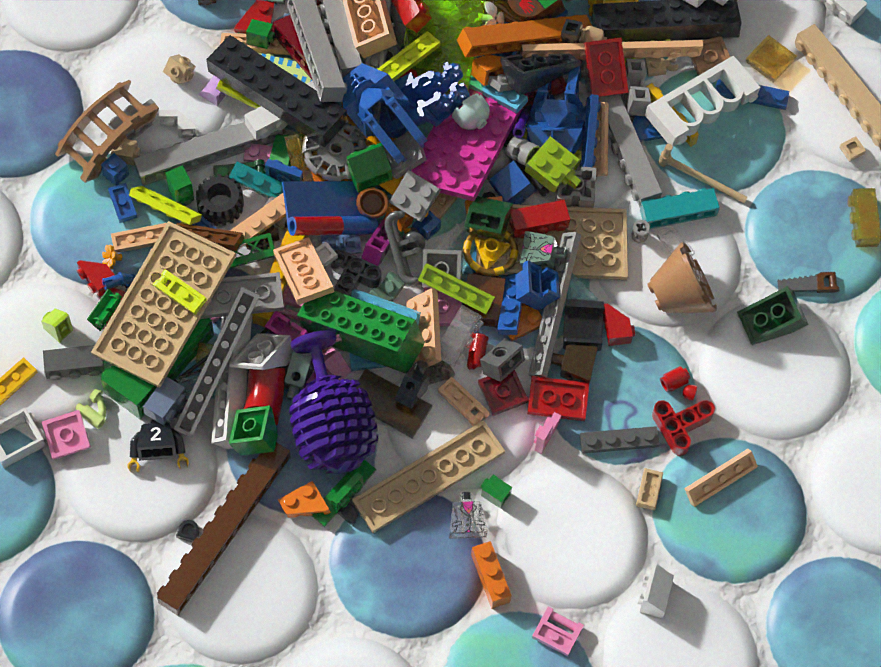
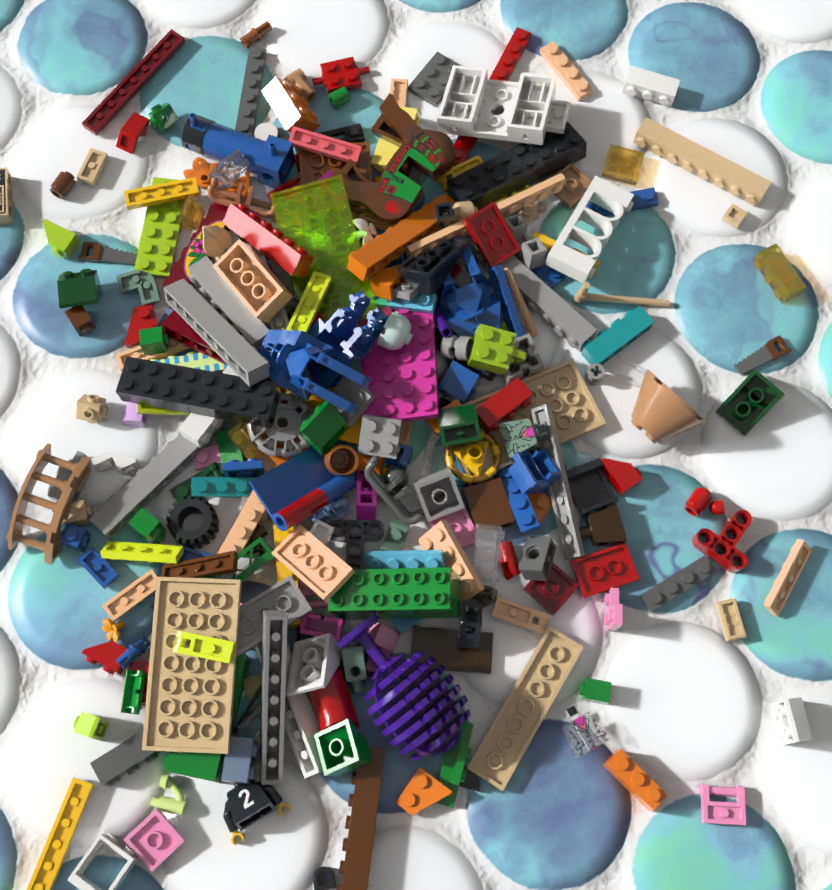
camera: 25 degrees left, 5 degrees up
lime plate [418,263,495,314] -> none

